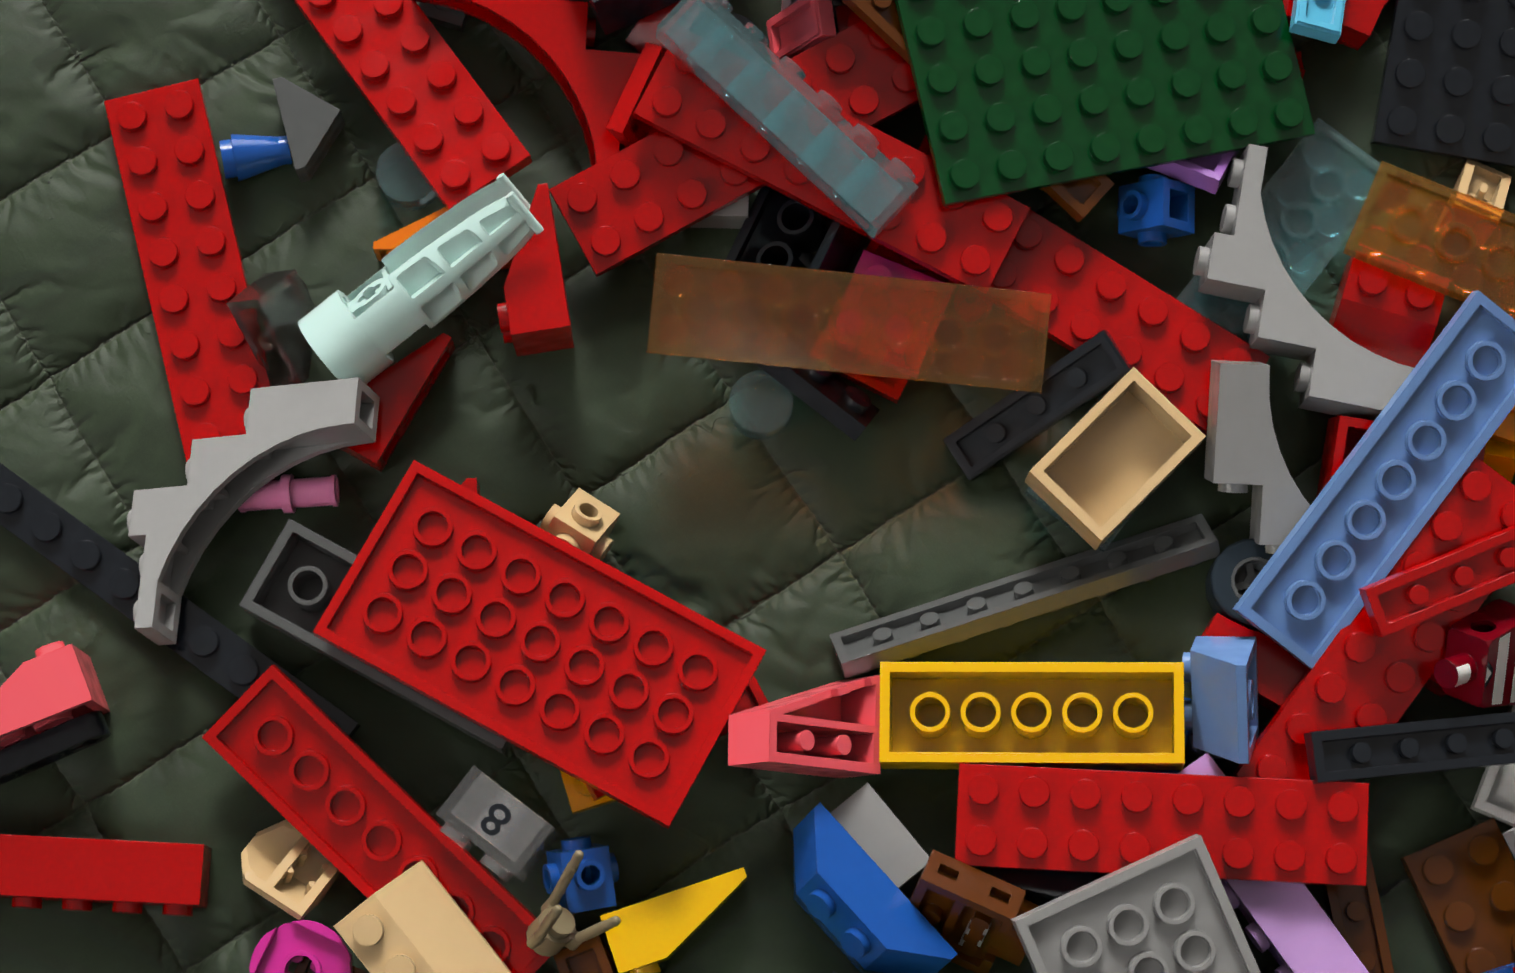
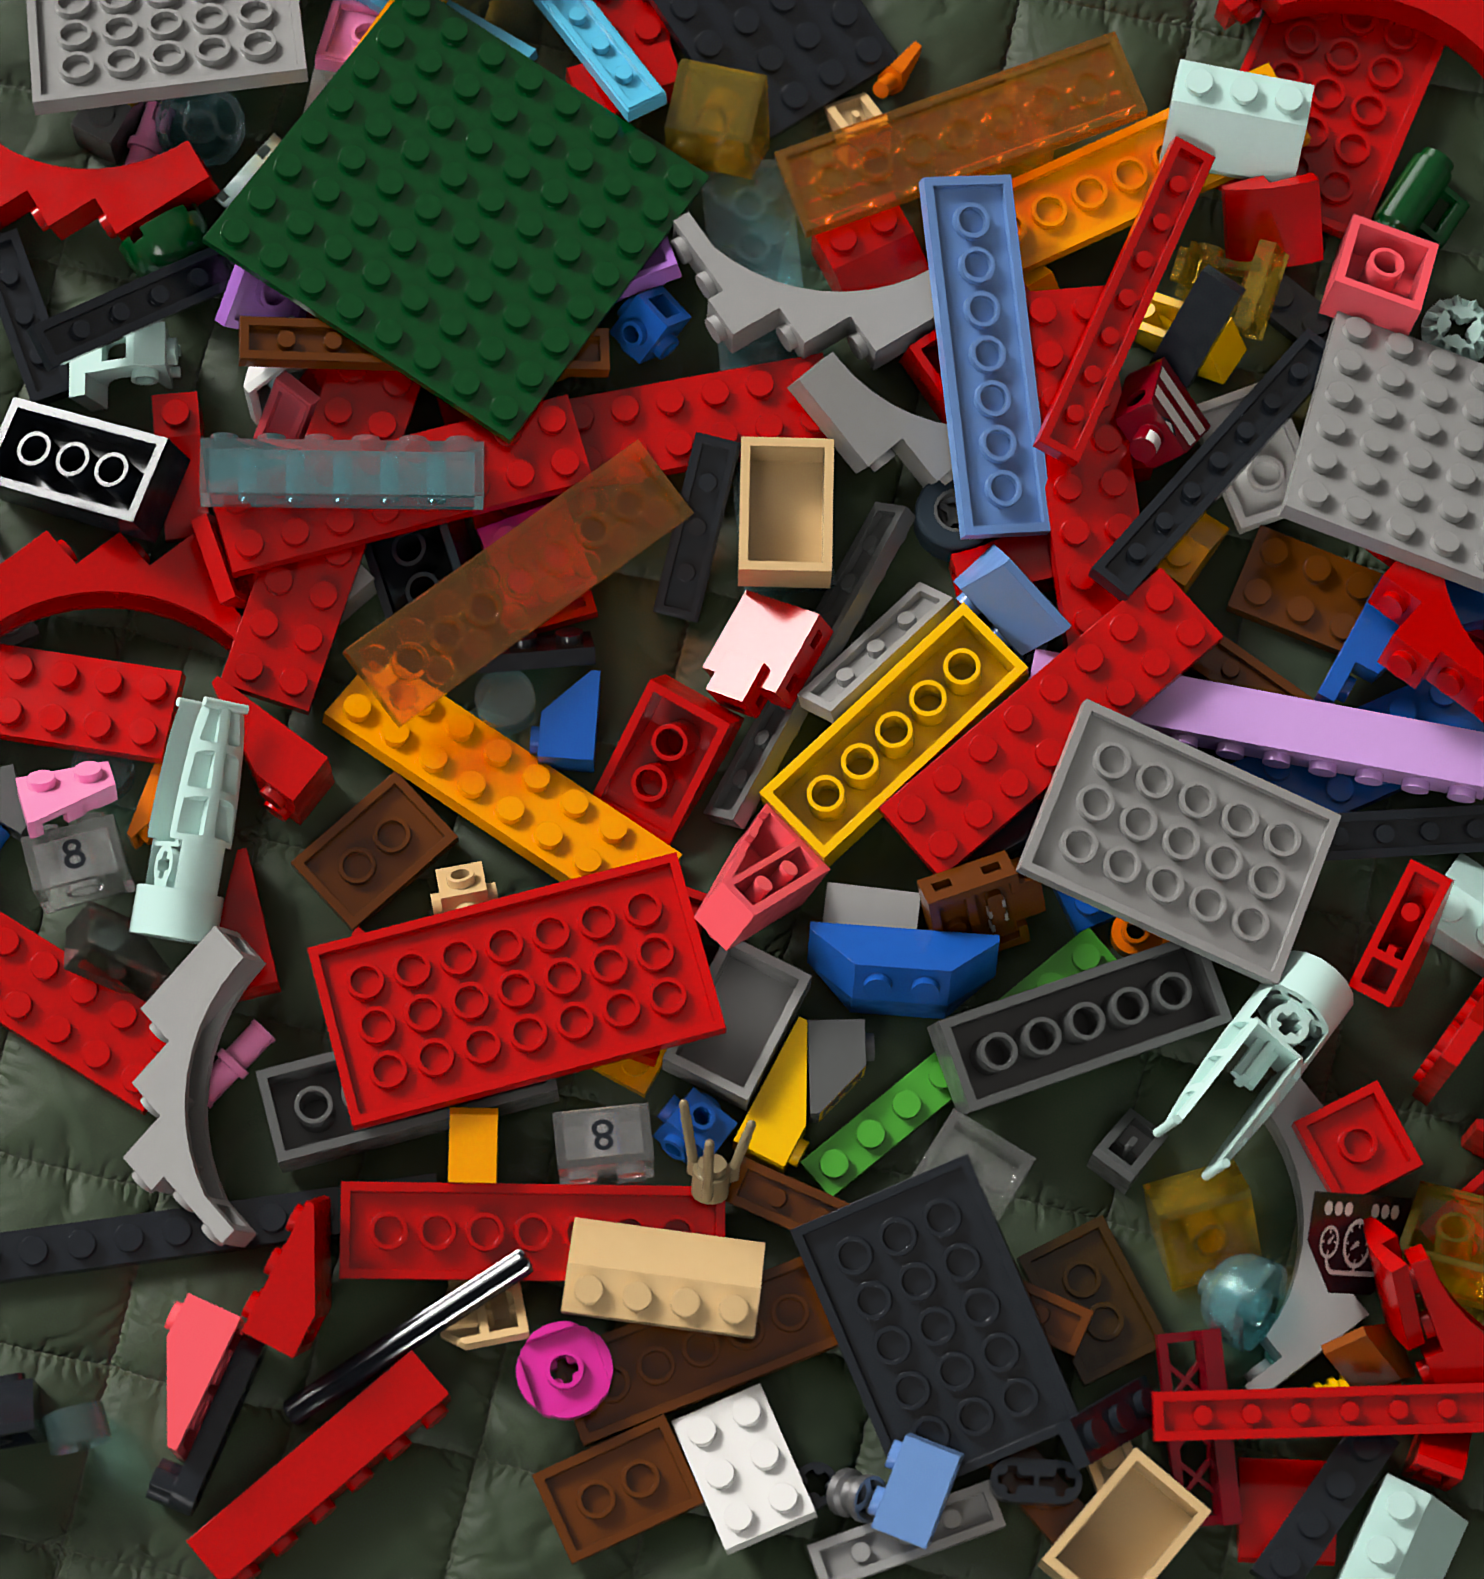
camera: 45 degrees left, 5 degrees down
none -> bright pink wing [15,761,118,839]
none -> clear brick [20,812,136,914]
none -> red slope [241,1195,332,1358]
none -> black axle [283,1249,533,1425]
none -> reddish brown plate [290,771,459,932]
none -> light orange plate [322,651,682,882]
none -> light orange slope [448,1107,498,1183]
none -> blue slope [529,670,601,773]
none -> red slope [593,674,745,846]
none -> light grey piece [662,941,812,1112]
none -> clear yellow slope [665,58,770,179]
none -> piece [702,590,834,719]
none -> light grey plate [797,582,956,723]
none -> dark grey slope [807,1019,875,1123]
none -> light orange slope [1149,513,1230,594]

